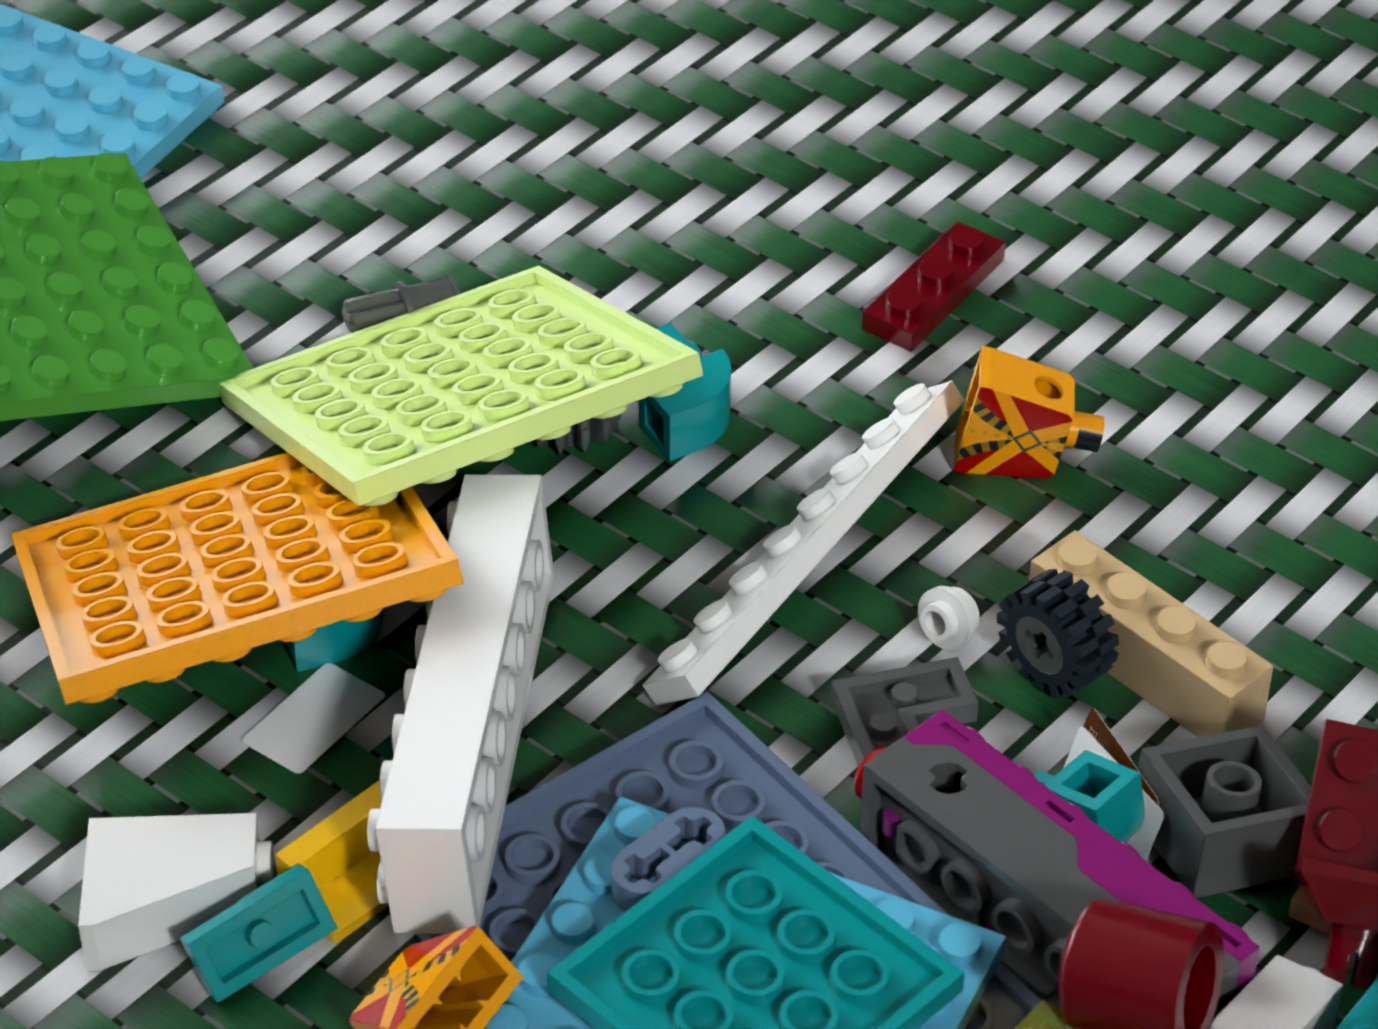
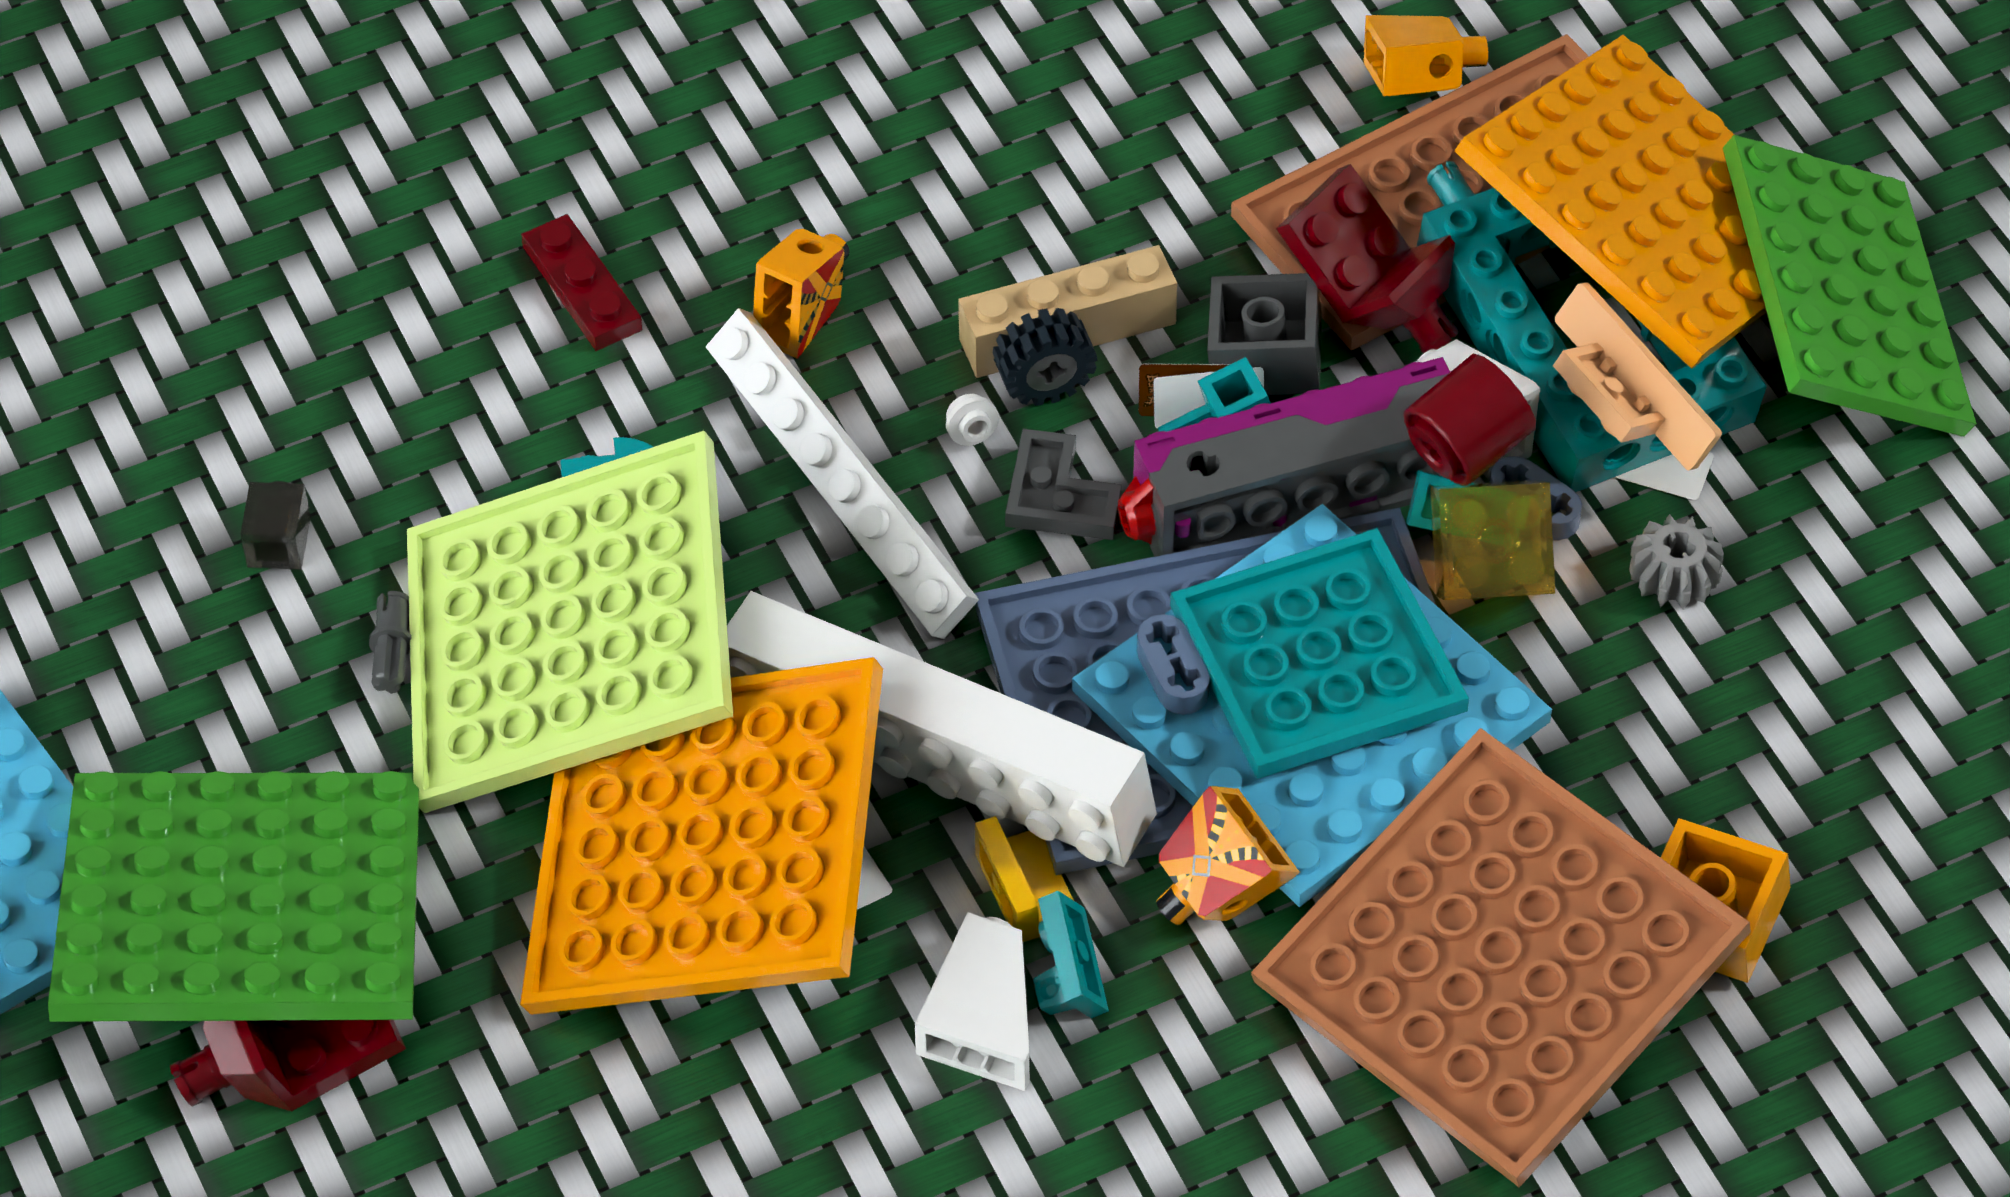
camera: 65 degrees left, 10 degrees up
none -> clear smoke brick [240,481,311,569]

